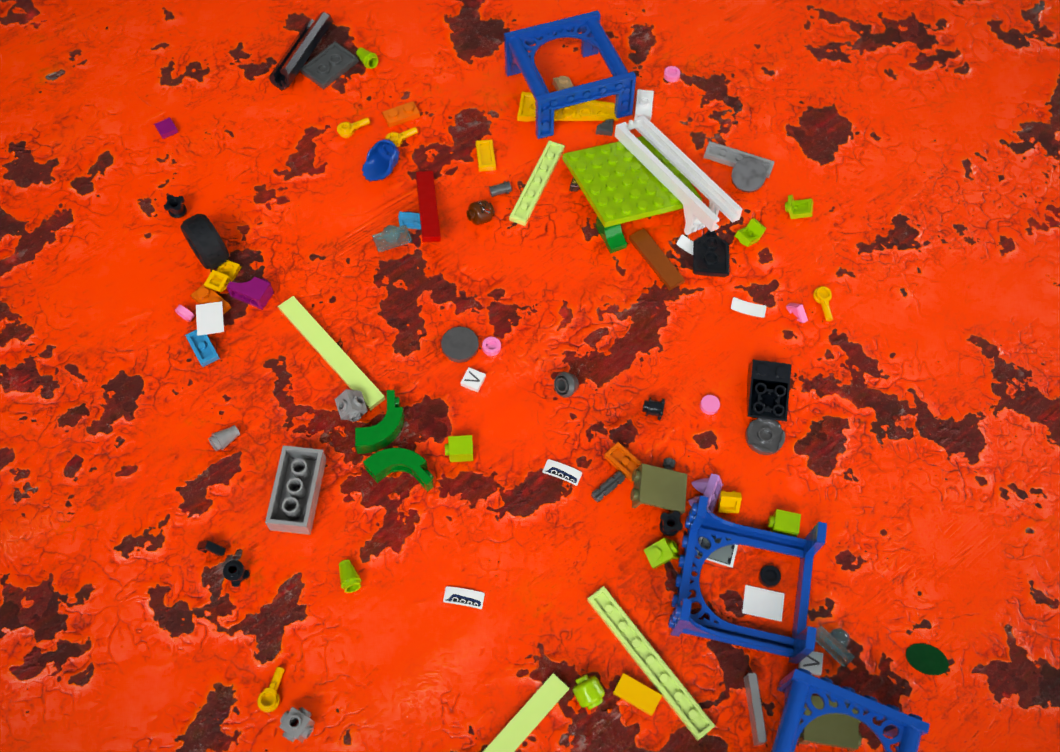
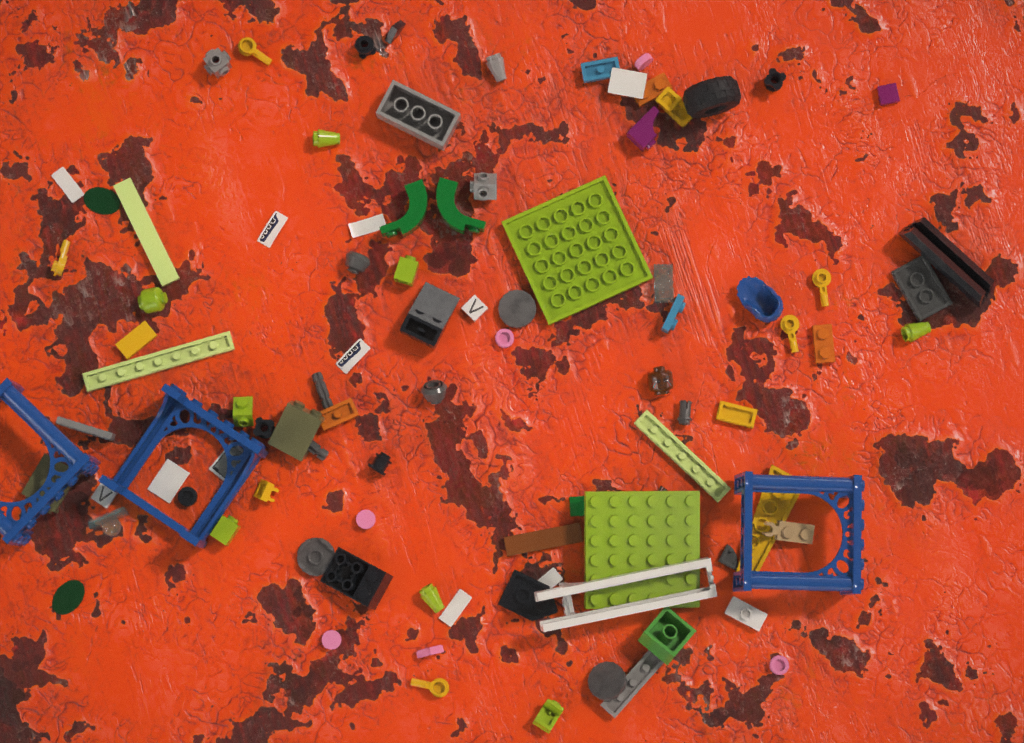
camera: 115 degrees right, 20 degrees up
yellowish green tile [278,296,385,411] -> none
red tile [416,171,441,242] -> none
lavender tile [688,473,723,513] -> none
lime bracket [735,218,766,247] -> none
none -> bright pink tile [322,630,342,650]
none -> dark grey cone [345,251,370,275]
none -> white sticker [348,214,386,238]
none -> slope [400,282,460,349]
none -> lime cone [419,583,445,613]
none -> lime plate [501,175,653,325]
none -> bright green brick [637,607,696,666]

